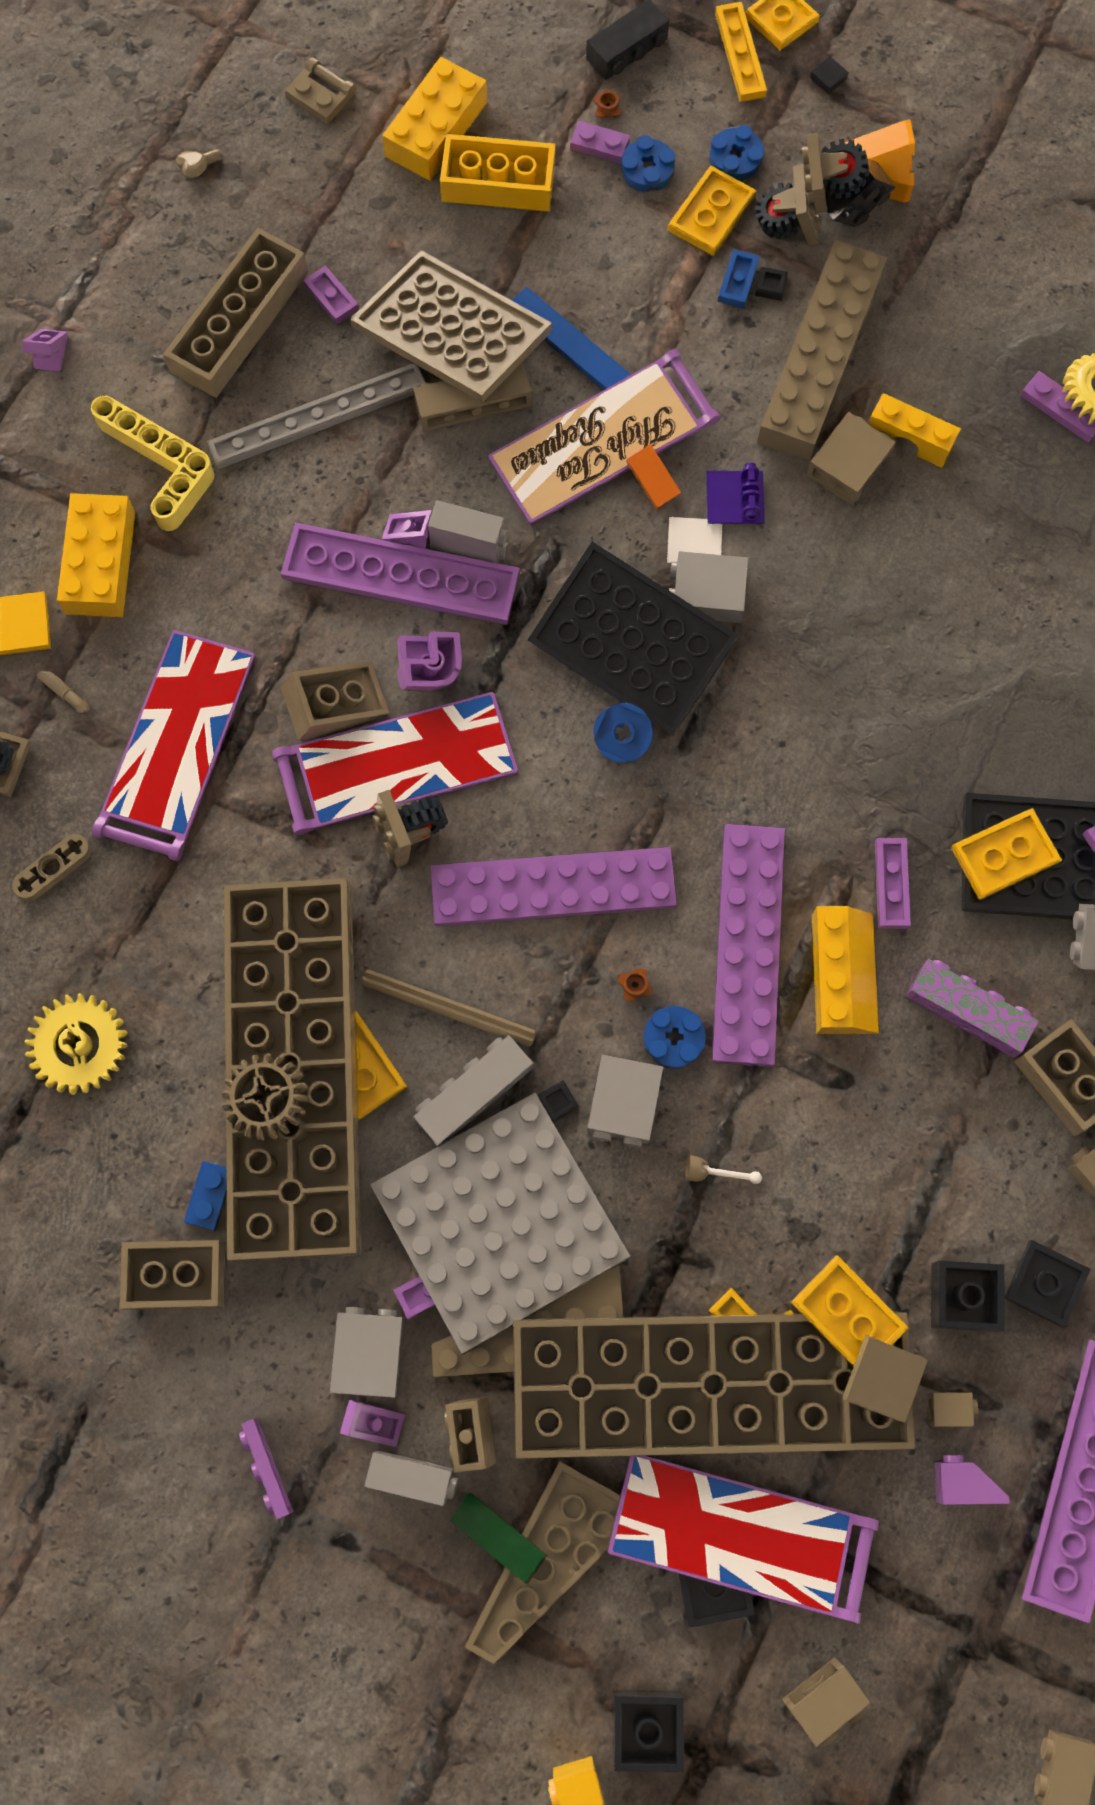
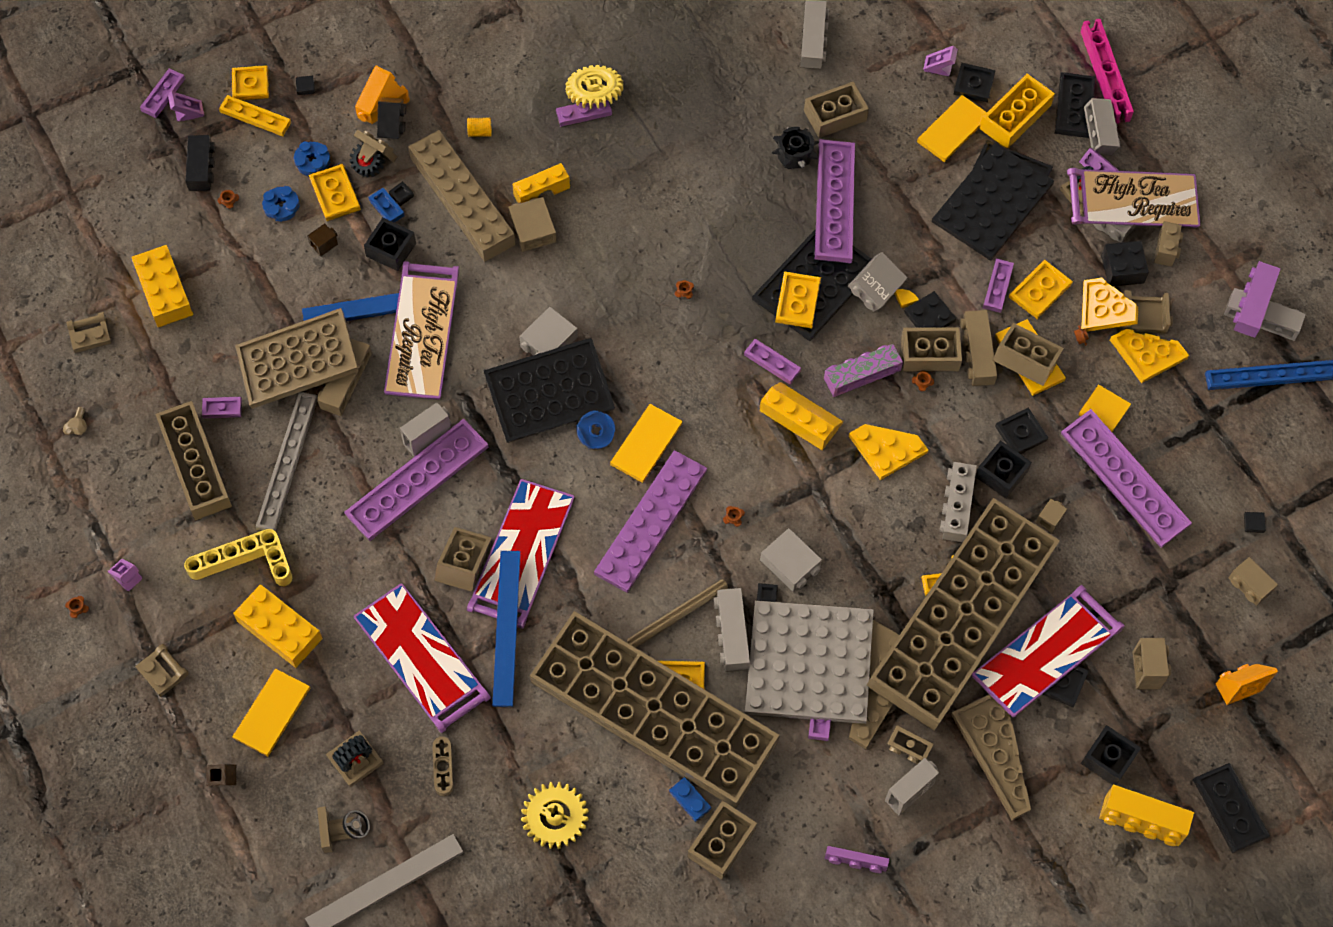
camera: 55 degrees left, 10 degrees down
dark tan piece [37,671,90,714] -> none
dark tan gear [221,1053,309,1141] -> none
light grey brick [330,1307,404,1398] -> none
medium lavender slope [340,1400,405,1447] -> none
dark tan plate [373,790,448,868] -> none
medium lavender slope [381,510,432,549] -> none
medium lavender brick [397,631,462,691] -> none
yellow brick [440,134,555,212] -> none
dark green tile [450,1493,548,1584] -> none
medium lavender plate [570,121,630,164] -> none
orange tile [626,444,681,509] -> none
blue plate [643,1006,706,1069] -> none
white sticker [667,517,722,563] -> none
hinge [685,1155,762,1184] -> none
dark purple hinge [706,462,765,524] -> none
medium lavender plate [712,824,785,1067] -> none
yellow tile [791,1256,909,1367] -> none
plate [802,133,869,214] -> none
dark tan tile [842,1335,928,1423] -> none
medium lavender slope [934,1455,1010,1505] -> none
none -> dark brown brick [307,223,338,257]
none -> black brick [364,217,416,271]
none -> yellow piece [467,117,492,137]
none -> blue tile [492,551,521,707]
none -> yellow tile [610,404,682,483]
none -> dark orange plate [675,280,694,299]
none -> yellow plate [849,424,928,480]
none -> dark orange plate [912,371,934,392]
none -> light grey brick [939,462,977,542]

